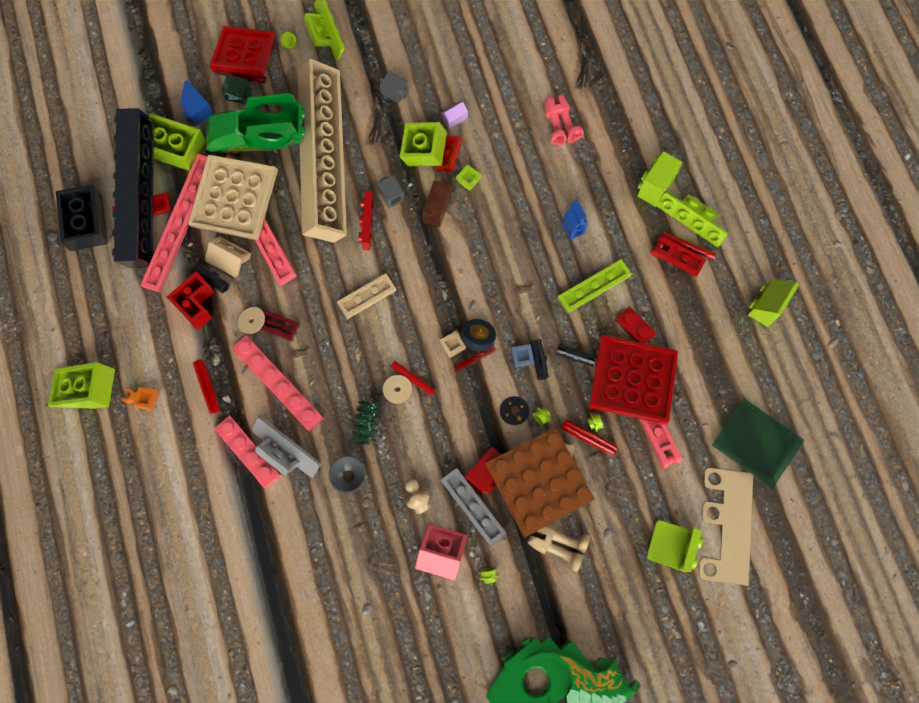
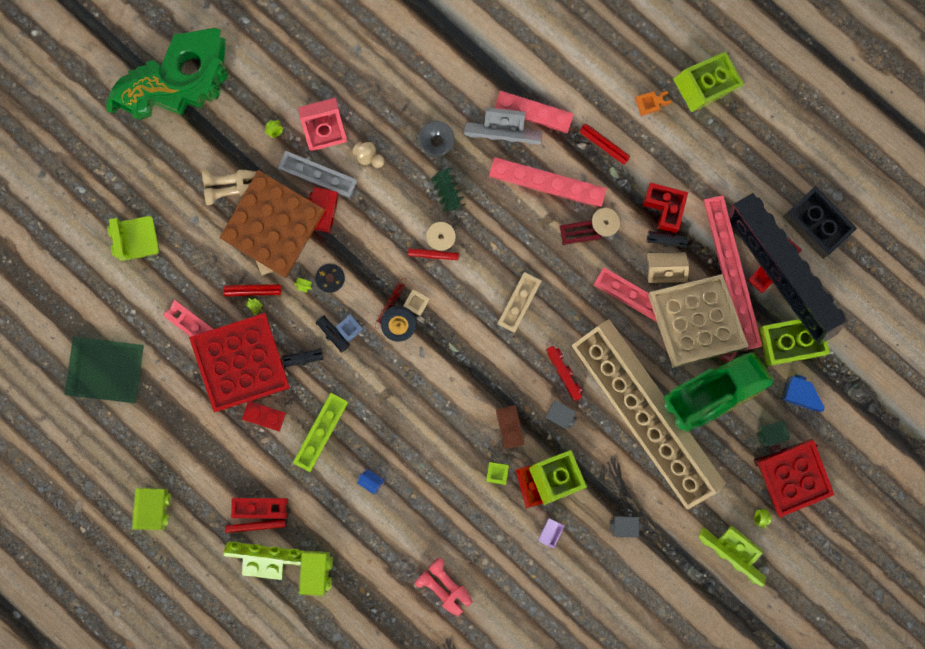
camera: 150 degrees right, 10 degrees up
tan piece [699,468,753,586] -> none

